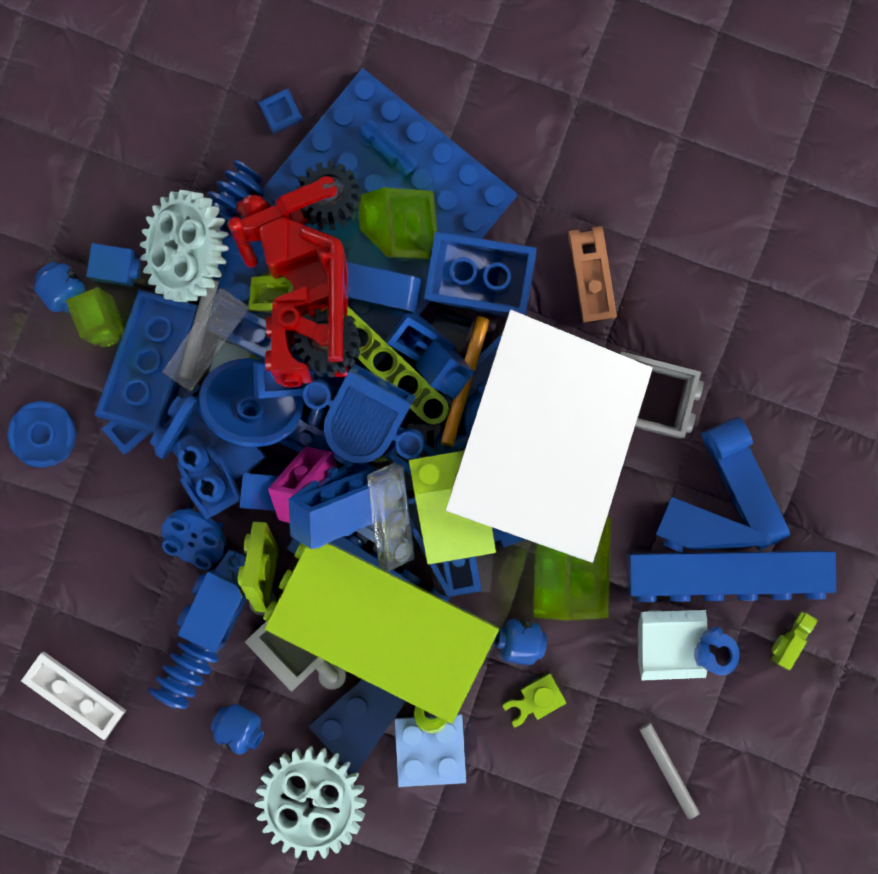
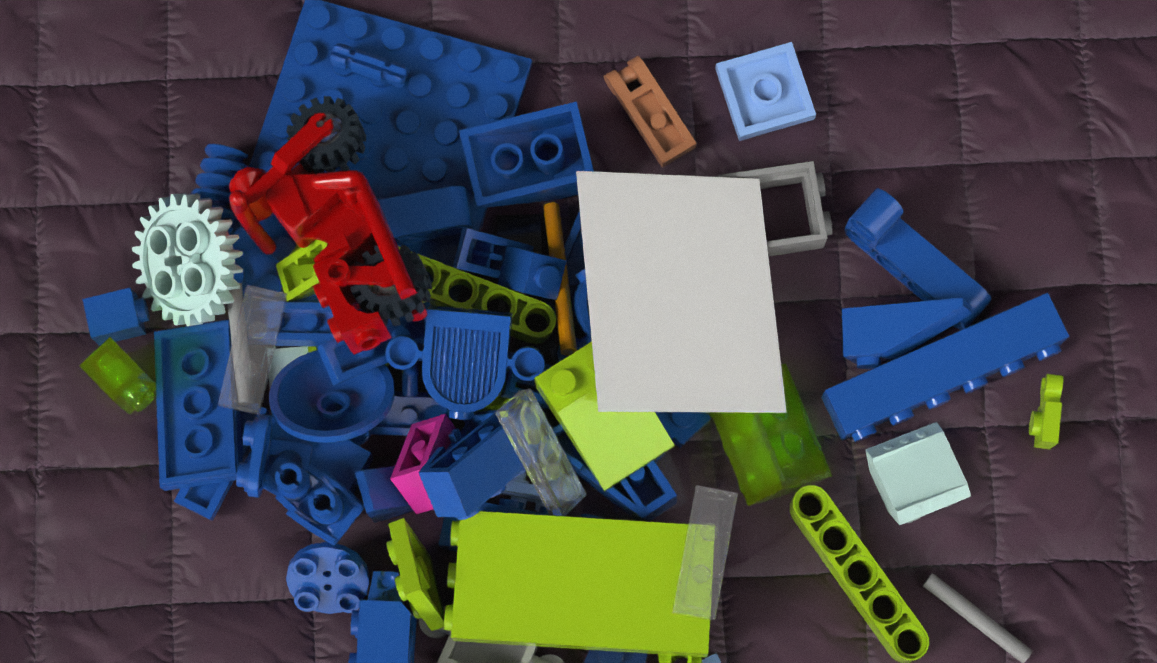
camera: 15 degrees left, 10 degrees down
blue tile [7,401,77,468] -> none
blue head [34,262,85,313] -> none
blue tile [258,88,303,135] -> none
clear neon green slope [358,187,438,259] -> none
blue head [494,618,547,666] -> none
lime plate [502,672,567,728] -> none
blue piece [694,626,740,675] -> none
none -> clear tile [672,485,738,621]
none -> light blue plate [715,42,816,141]
none -> lime beam [789,485,929,663]

